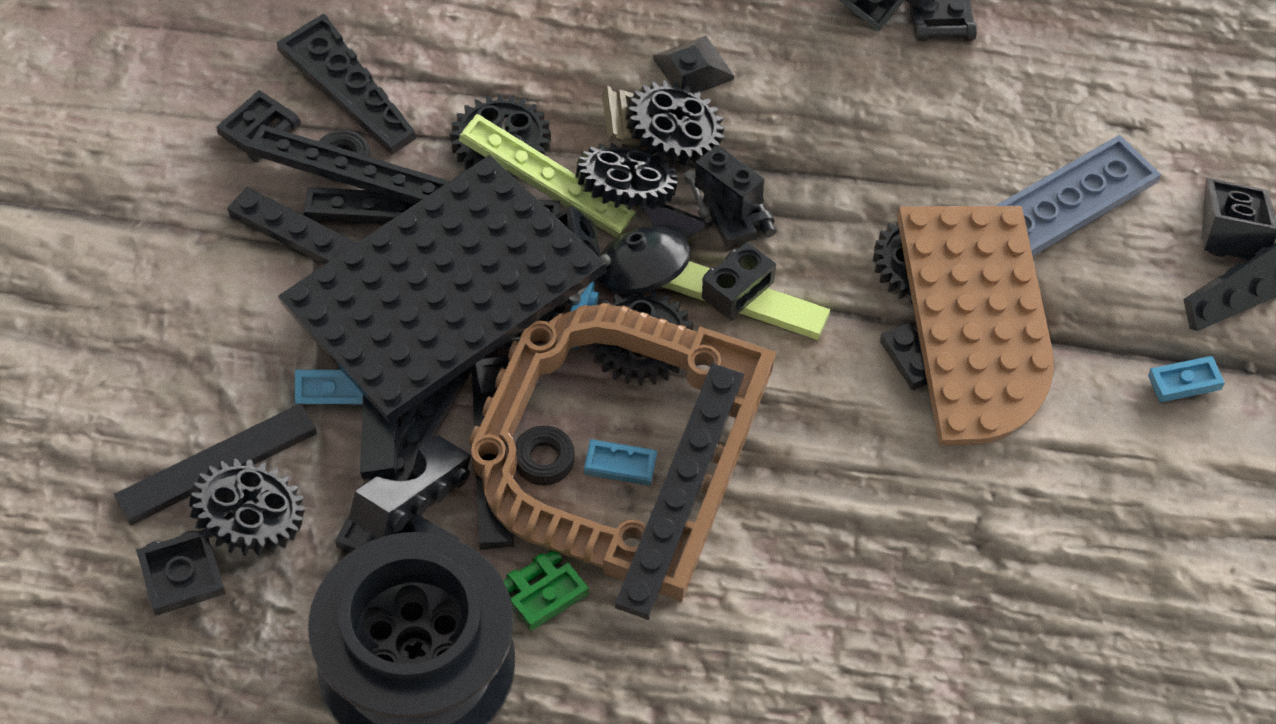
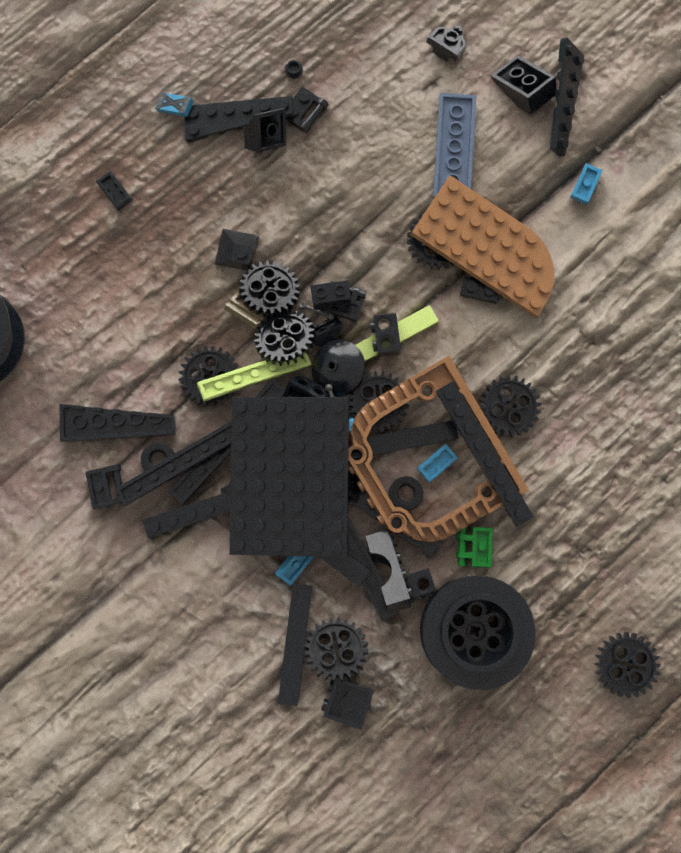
camera: 45 degrees left, 25 degrees up
none -> black tile [349,420,459,460]
none -> black plate [426,25,467,61]
none -> black gear [479,375,542,438]

